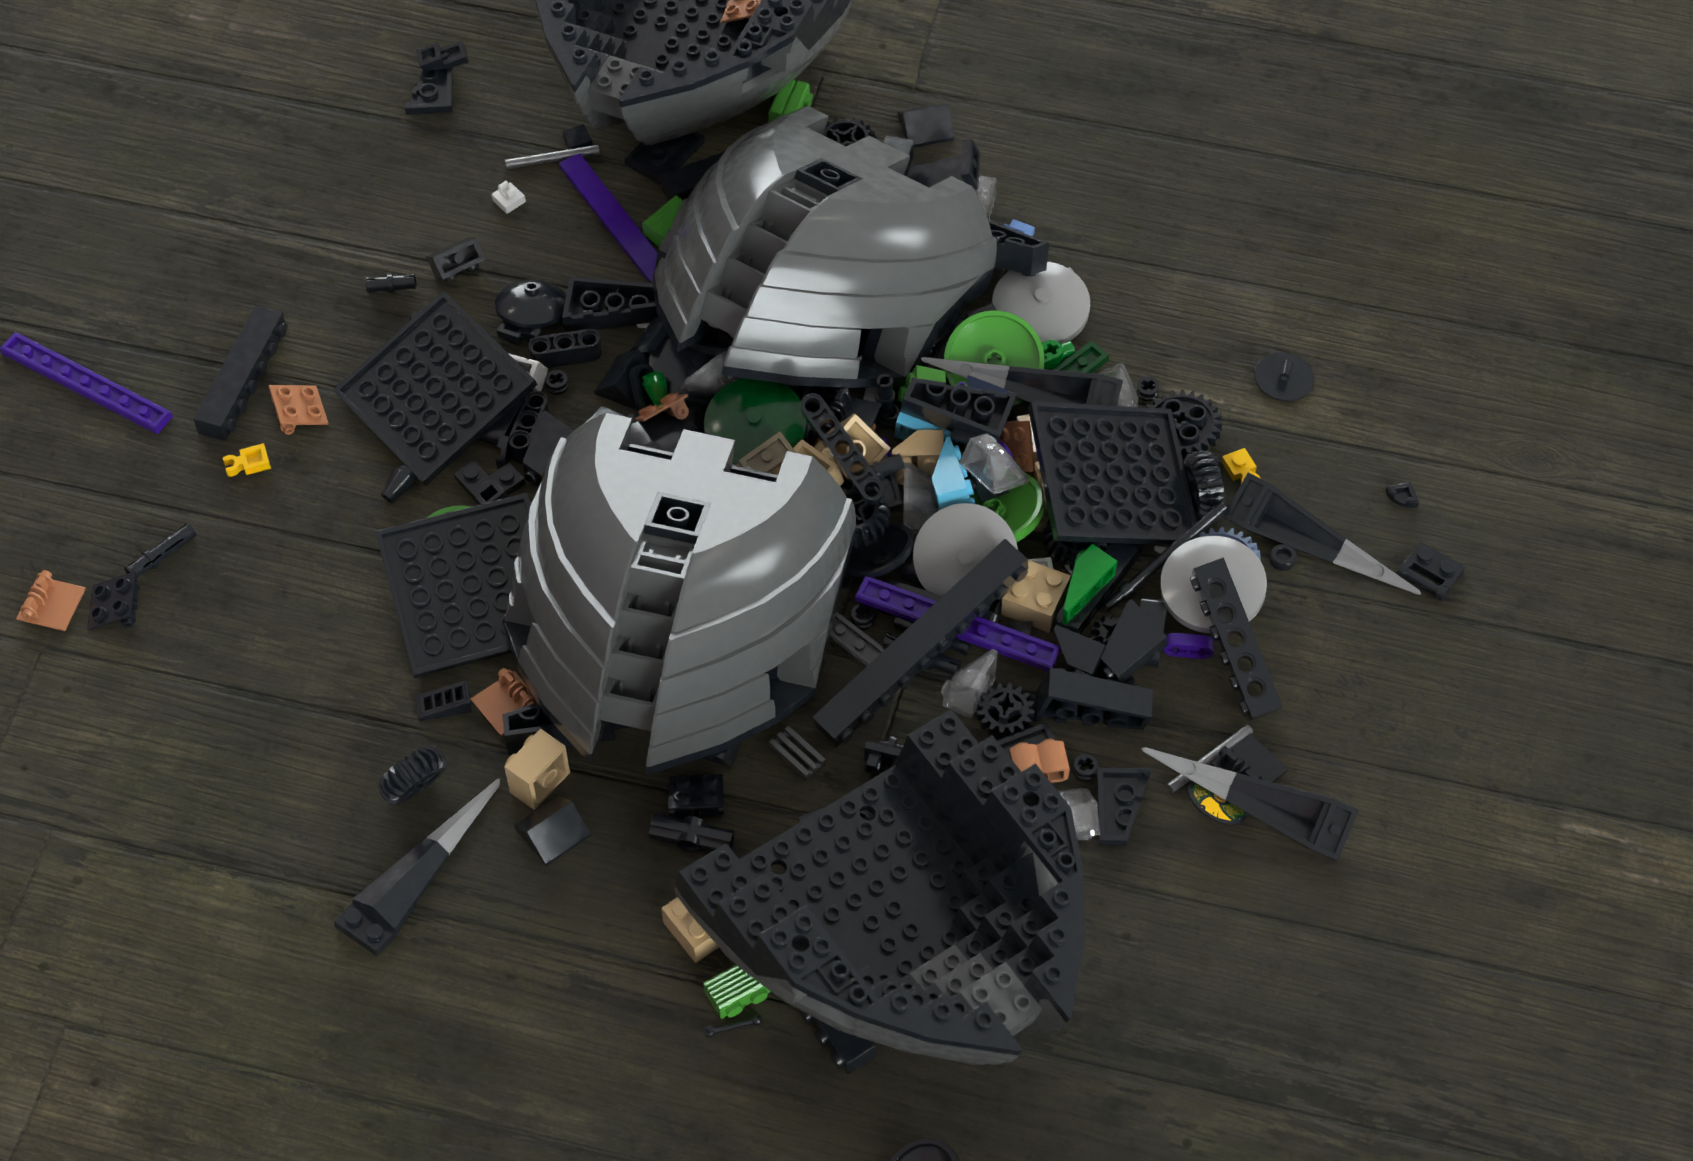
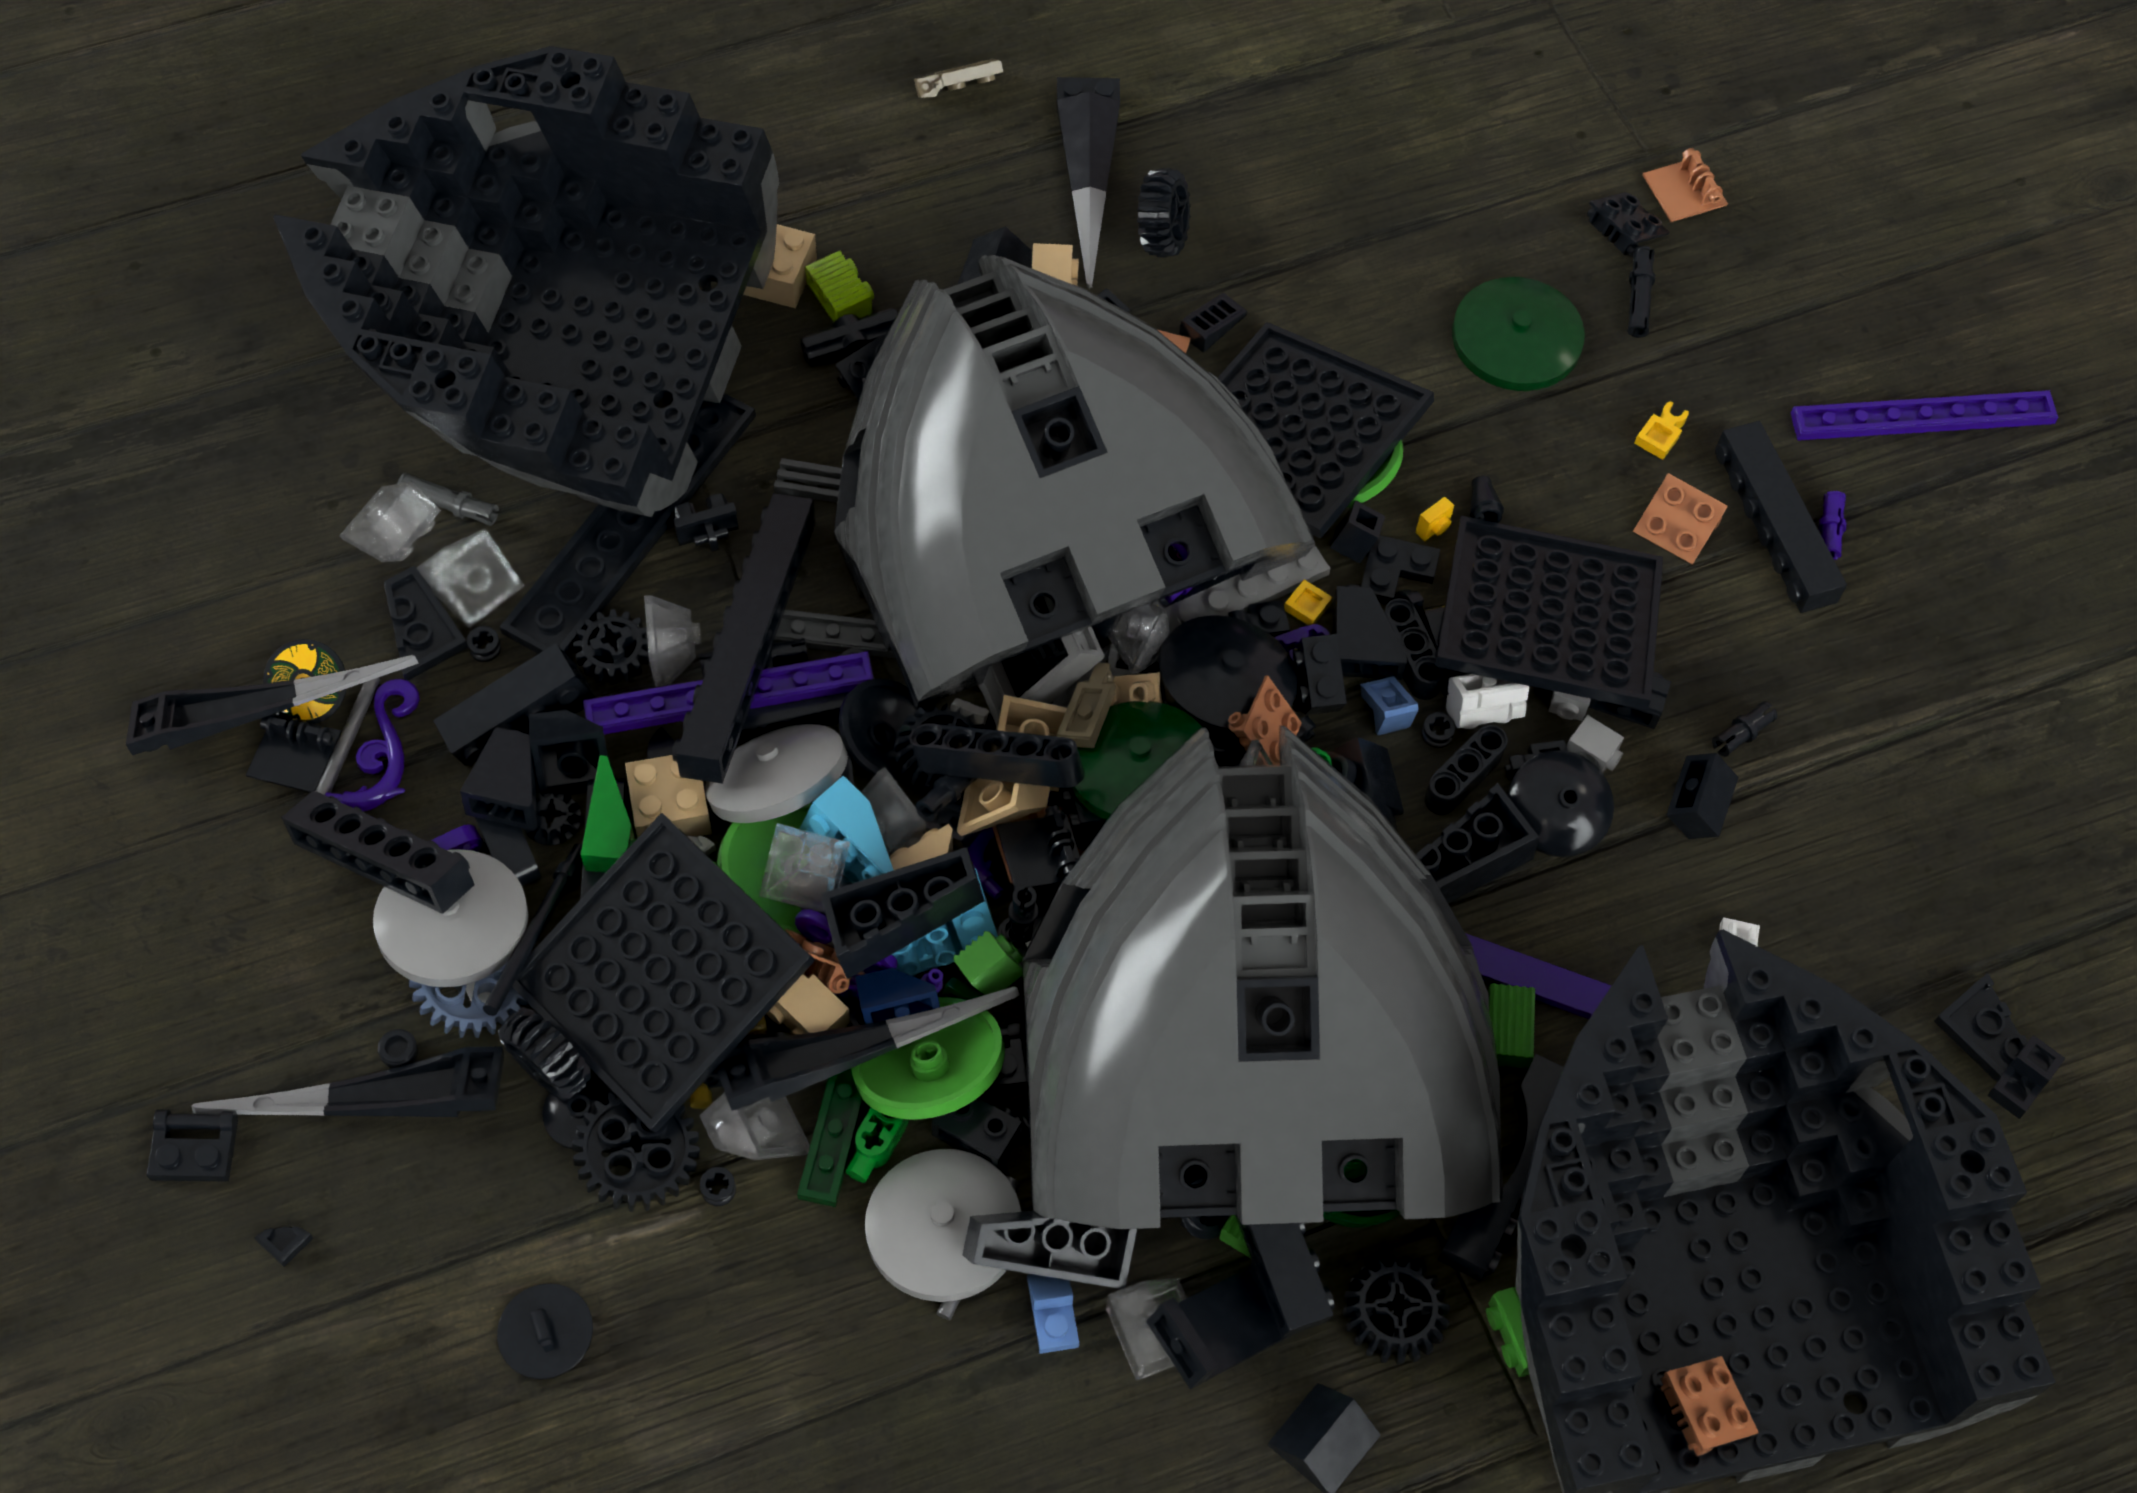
camera: 140 degrees right, 5 degrees up
nougat brick [1009,739,1070,783] -> none
yellow plate [1221,448,1261,484] -> none
none -> dark purple plant [325,679,420,812]
none -> clear slope [339,481,441,563]
none -> lime brick [805,250,874,322]
none -> dark tan hinge [914,59,1003,98]
none -> medium blue slope [1360,676,1419,735]
none -> yellow plate [1415,497,1454,542]
none -> dark green dish [1452,277,1585,391]
none -> light grey brick [1566,715,1624,773]
none -> dark purple pin [1818,491,1847,560]

